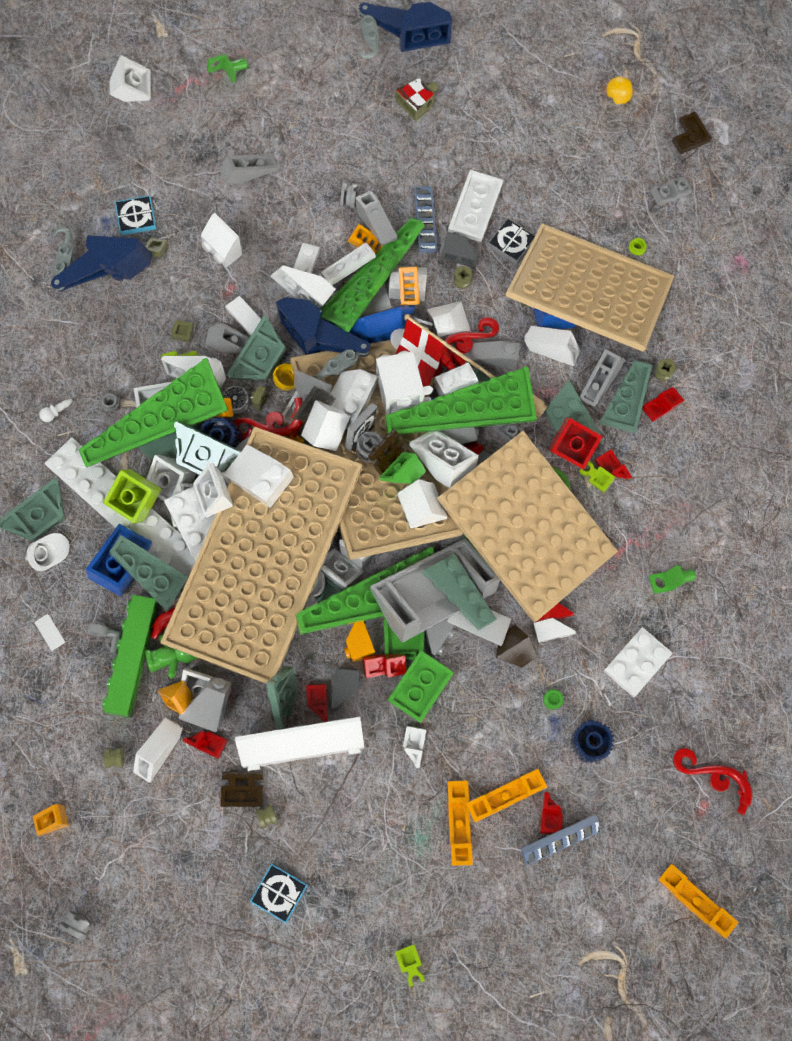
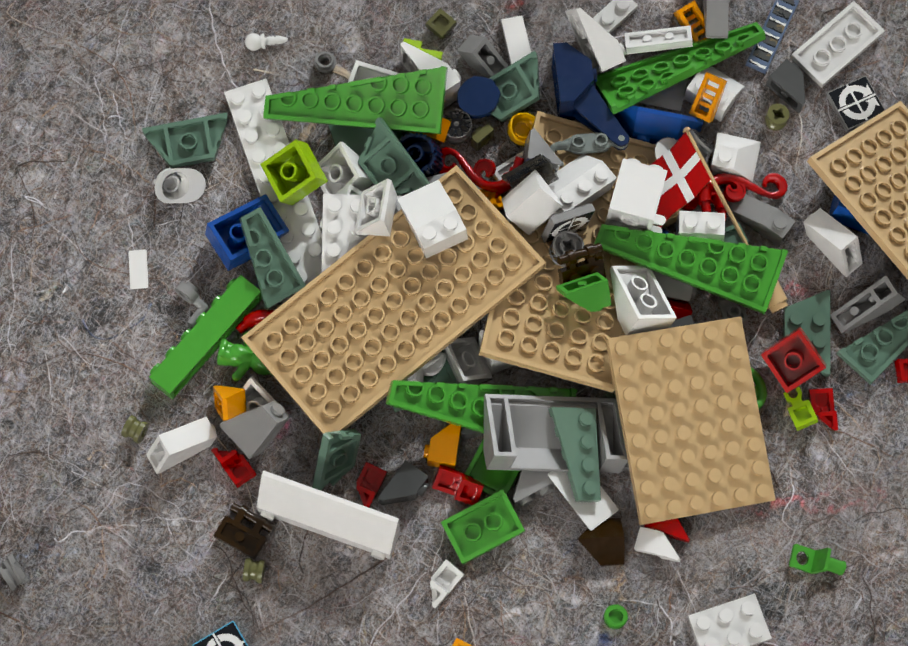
camera: 30 degrees right, 0 degrees up
light orange slope [32,804,69,836] -> none
white slope [397,479,447,529] -> none
none -> dark blue hat [457,76,501,119]

